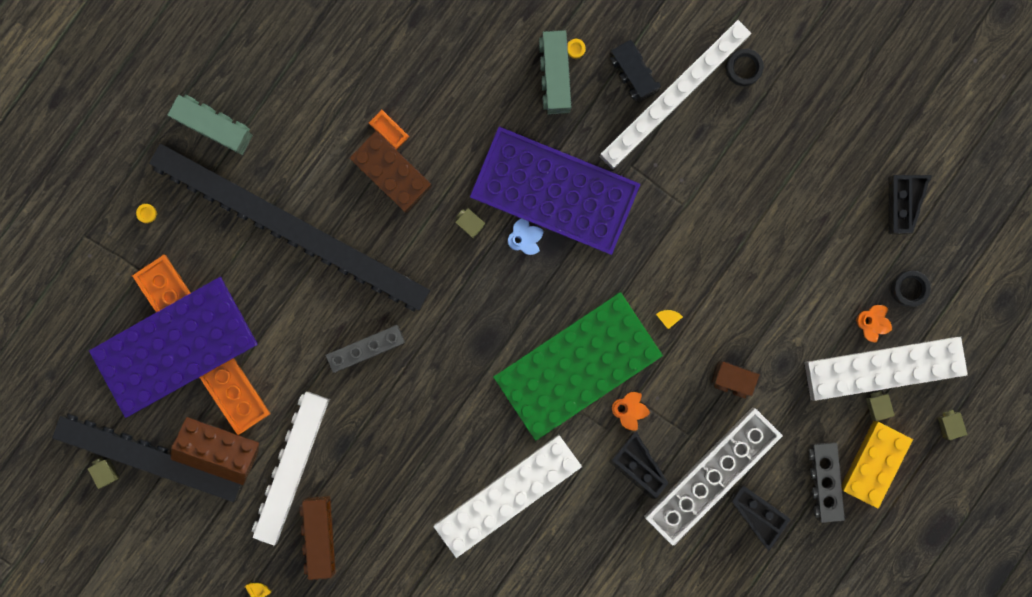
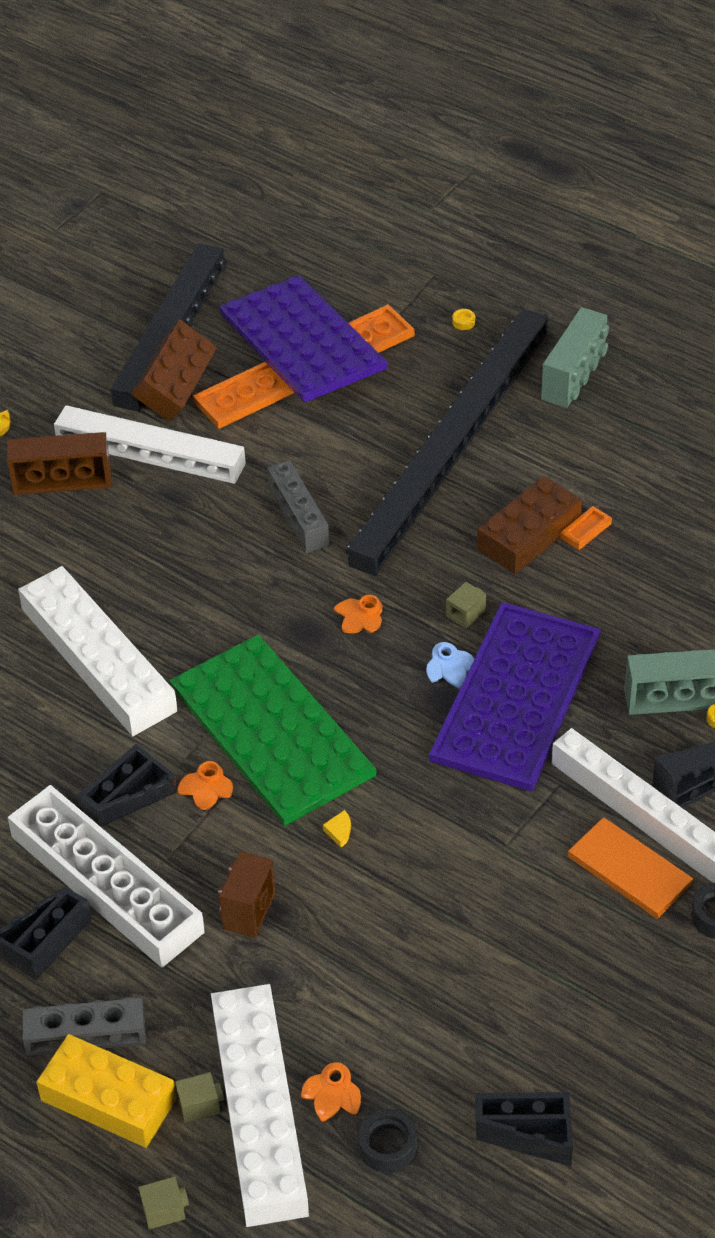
camera: 90 degrees right, 40 degrees down
olive brick [88,457,120,489] -> none
none -> orange plate [334,595,382,634]
none -> orange tile [568,817,693,919]

